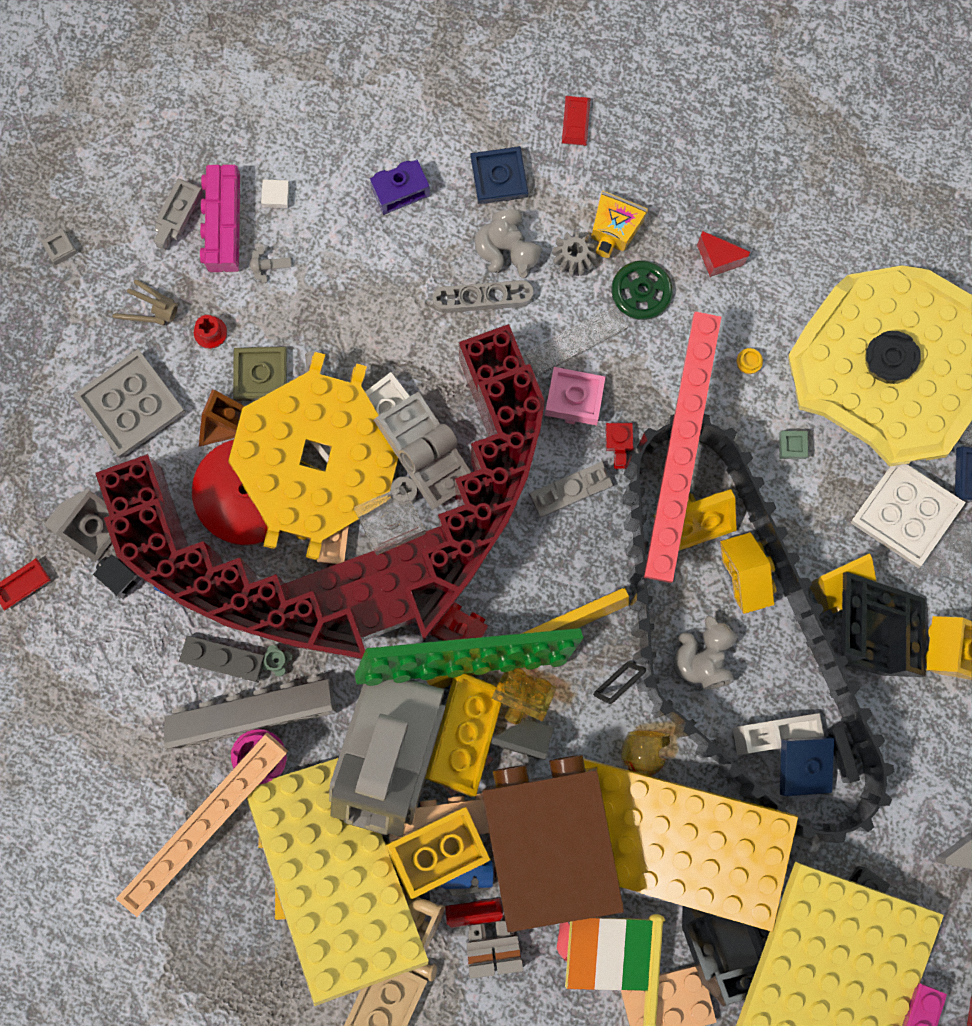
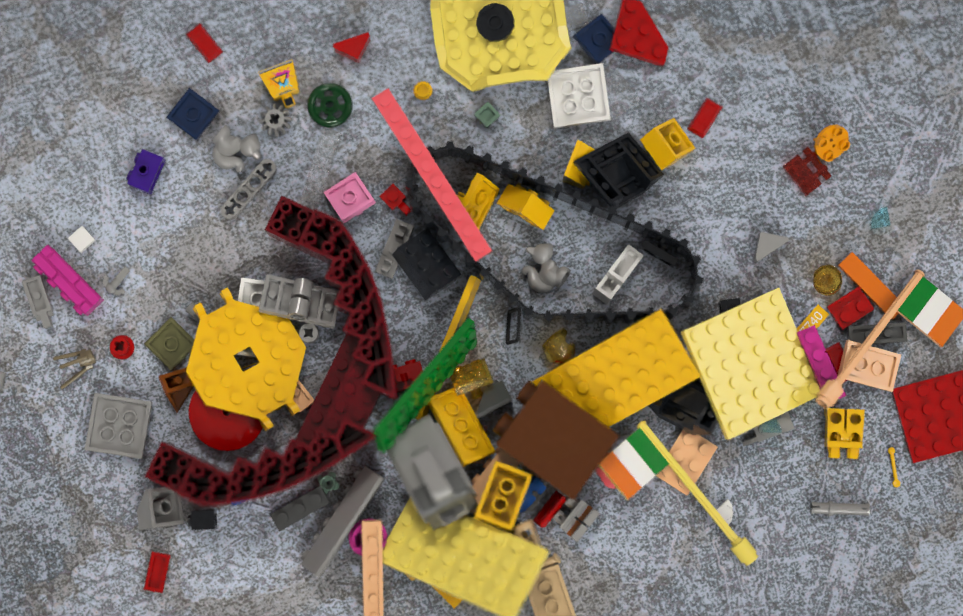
camera: 40 degrees left, 5 degrees up
clear tile [354,486,426,555] -> none
dark blue plate [780,736,834,796] -> none
none -> black brick [392,228,462,301]
none -> yellow sticker [796,305,829,332]

